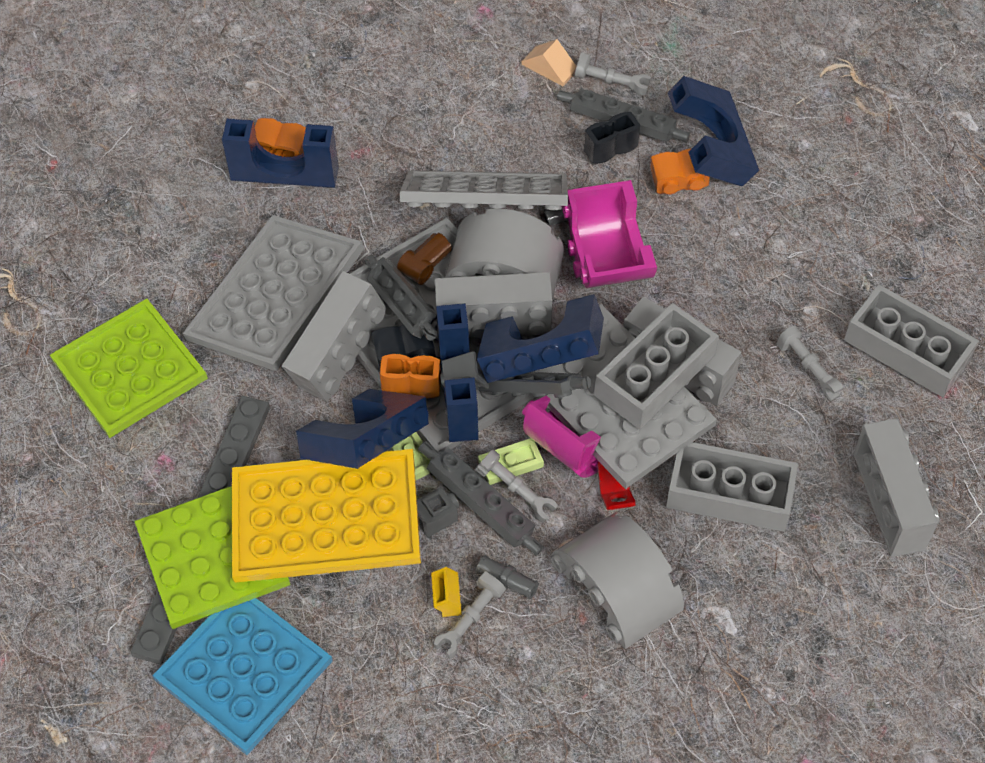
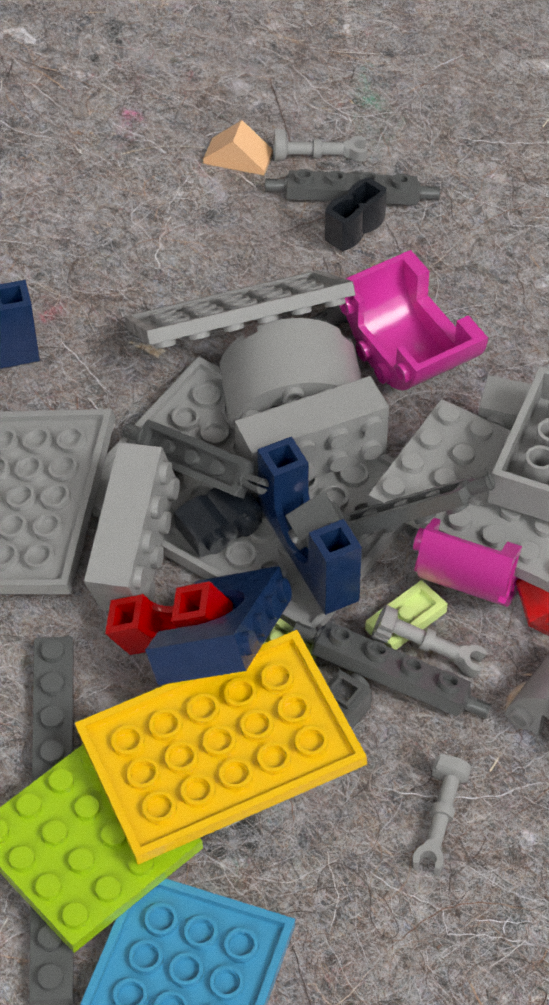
camera: 20 degrees left, 5 degrees down
orange brick [380,354,441,399] -> none
reddish brown piece [397,232,452,285] -> none
yellow piece [431,567,461,617] -> none
dark grey pin [476,555,539,599] -> none
dark blue arch [477,294,604,383] -> none
orange brick [650,148,710,194] -> none
dark blue arch [668,76,759,187] -> none
none -> red arch [105,581,233,655]

